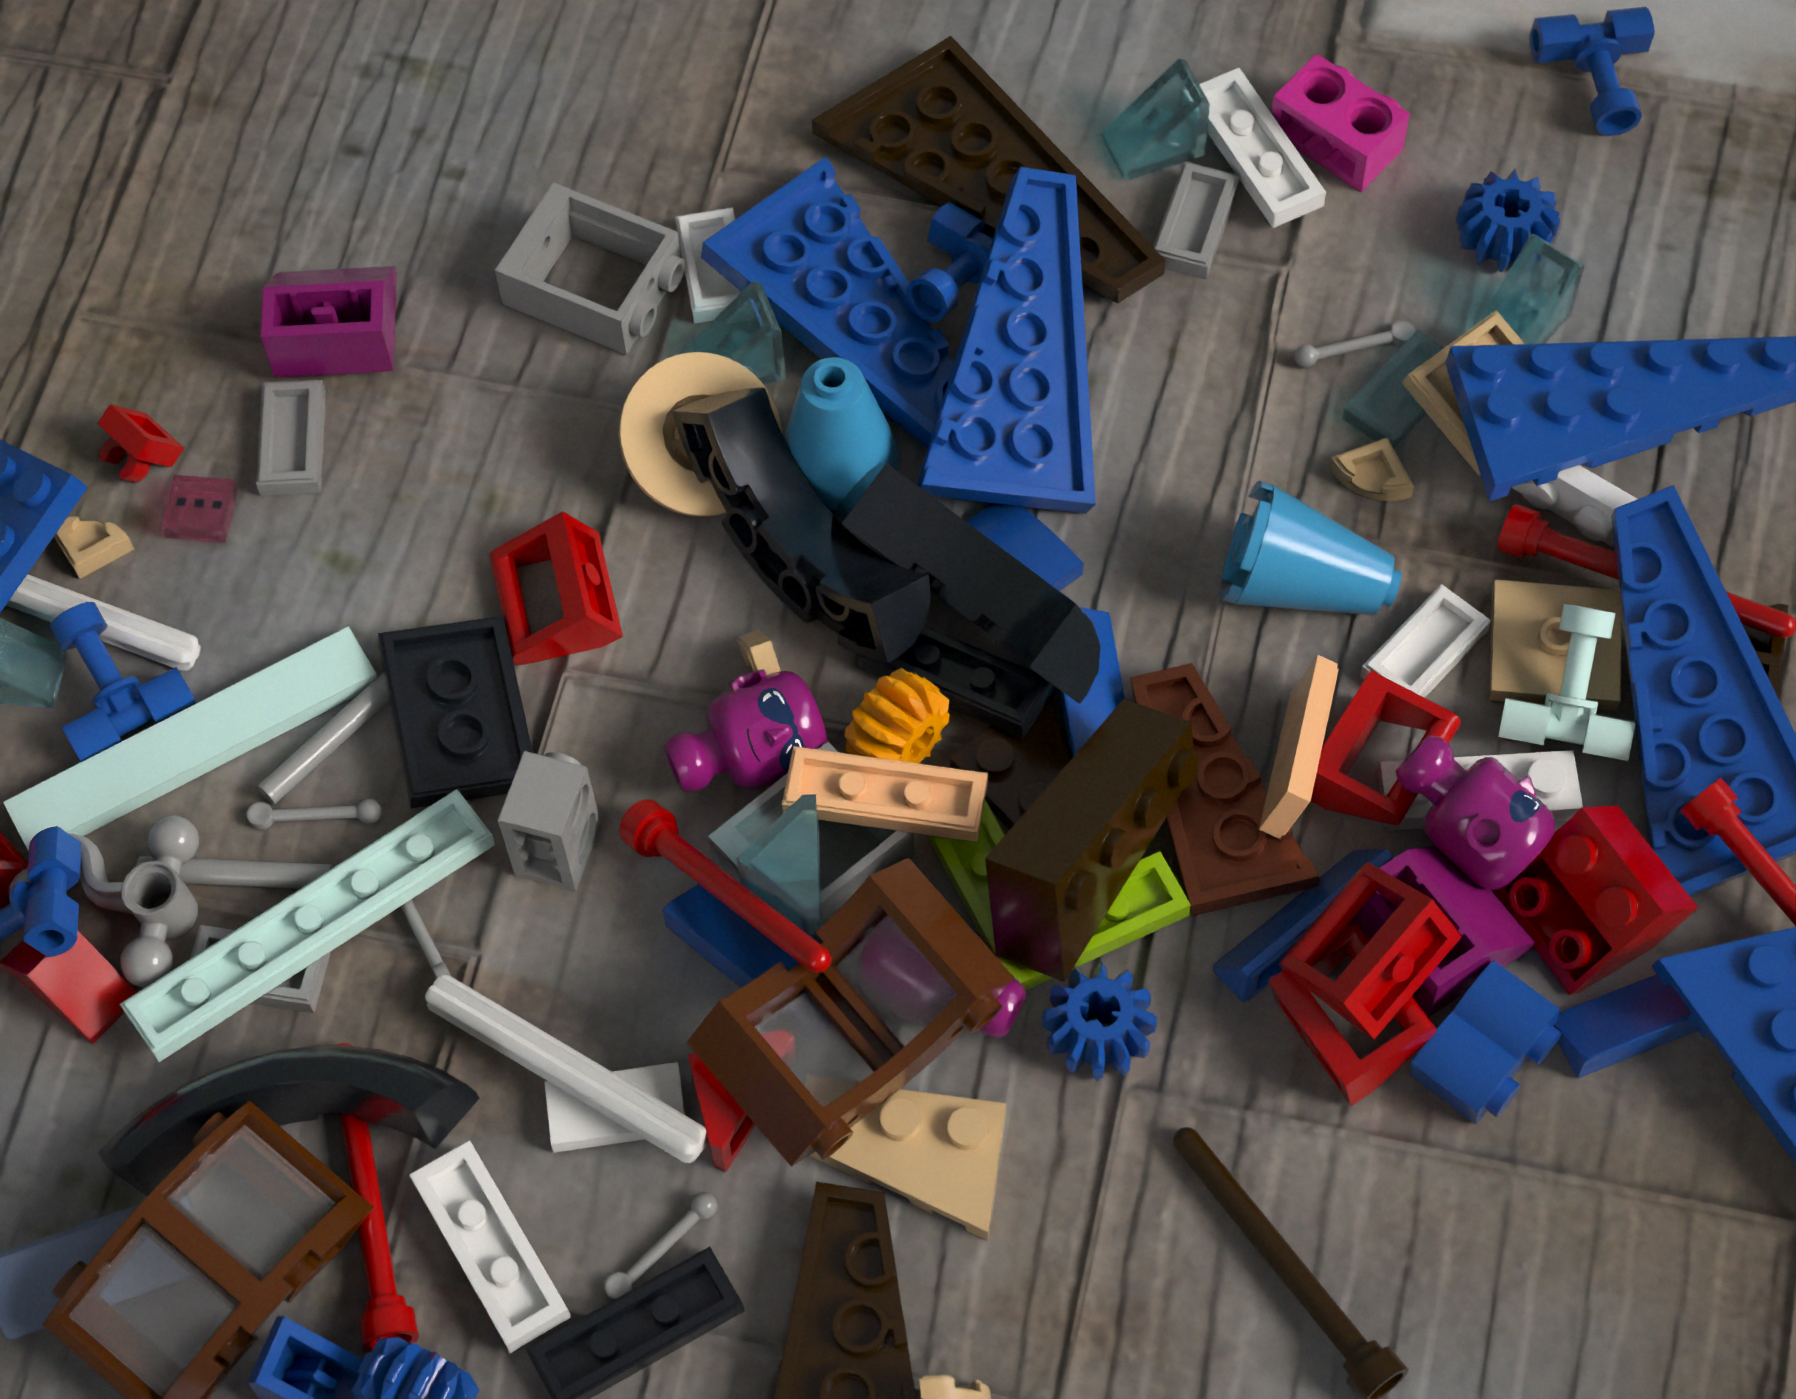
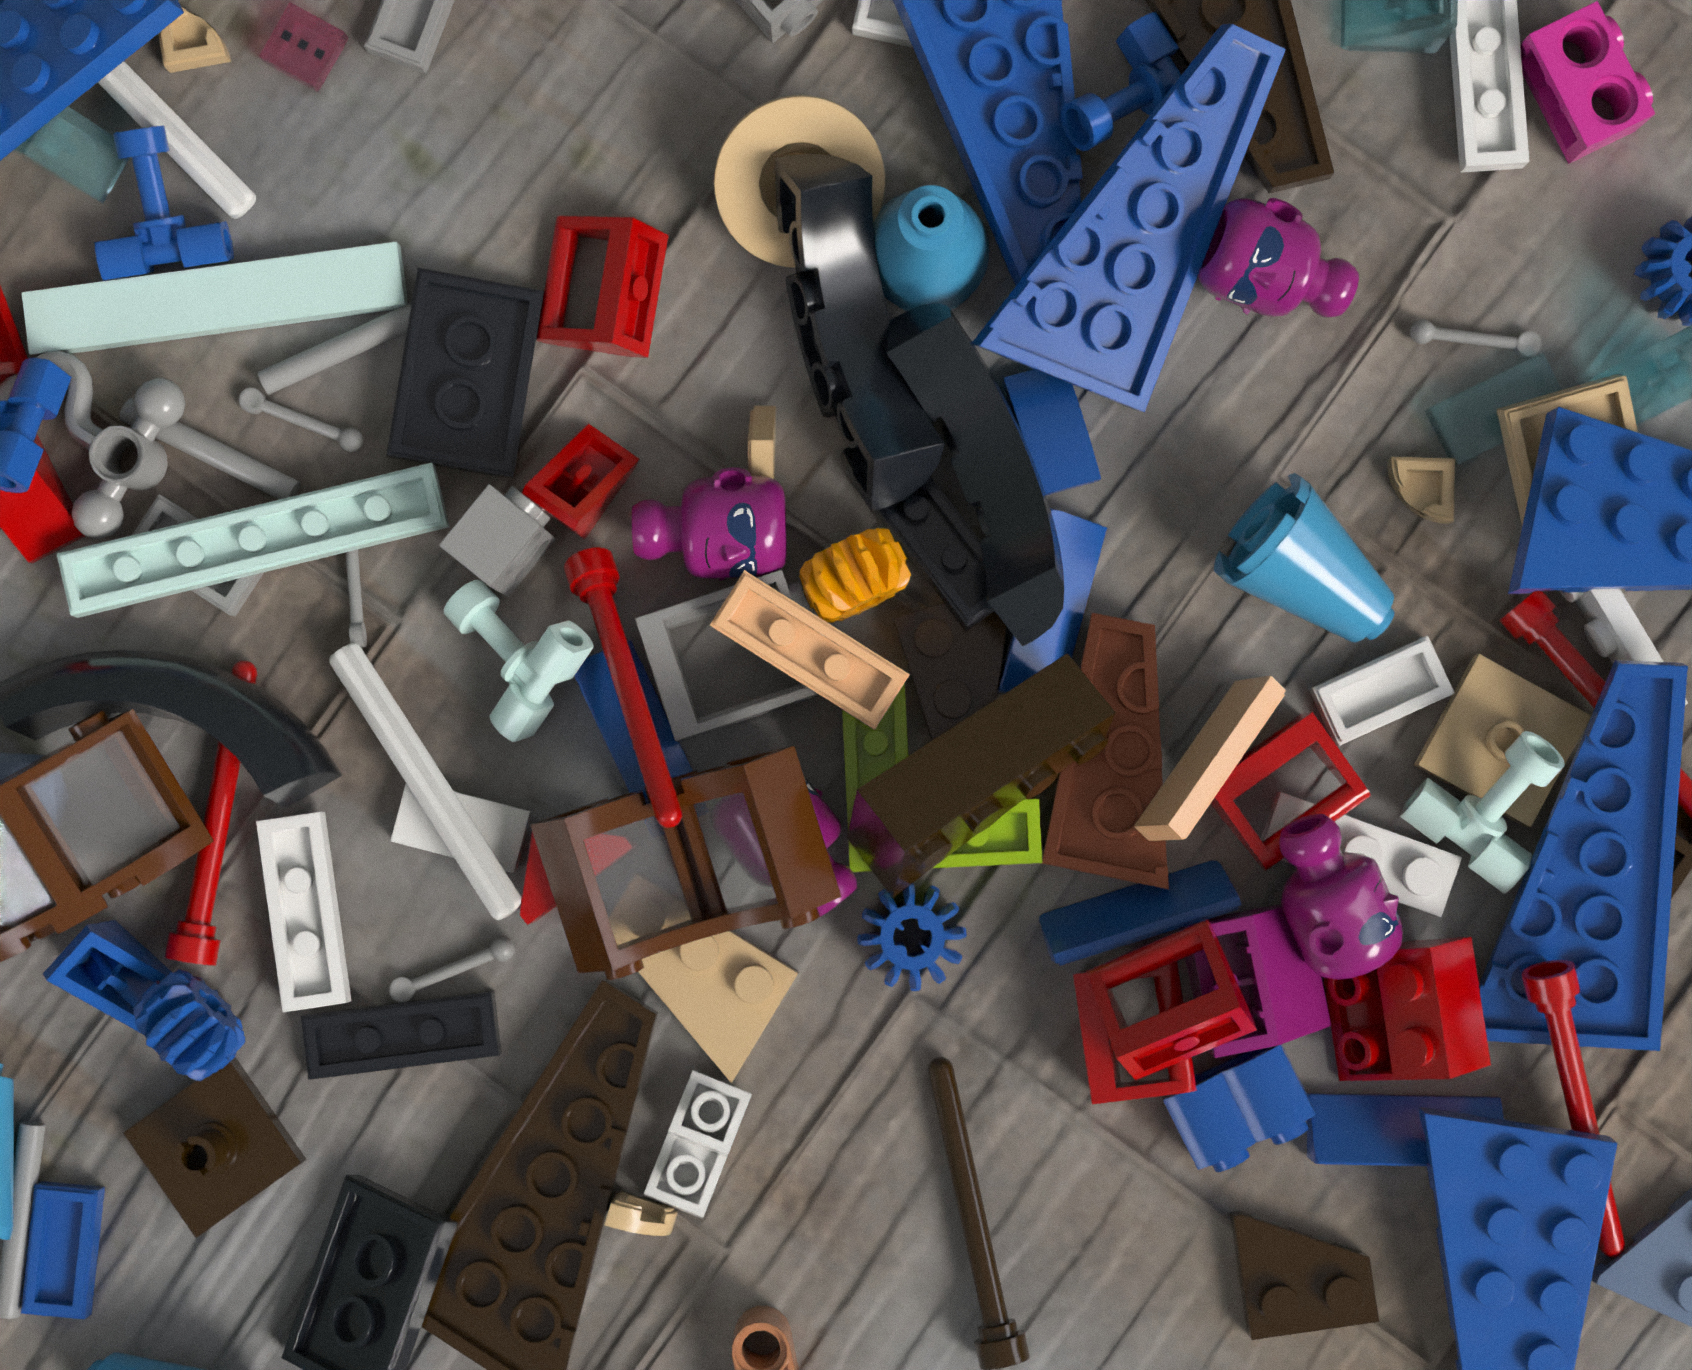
camera: 25 degrees right, 25 degrees up
clear light blue slope [680,281,786,385] -> none
clear light blue slope [737,794,822,944] -> none
light grey tile [1153,161,1240,279] -> none
none -> light aqua bar [444,580,594,742]
none -> red slope [522,424,640,540]
none -> white slope [643,1070,752,1219]
none -> magenta piece [1198,198,1359,318]
none -> dark brown wing [1230,1211,1379,1340]

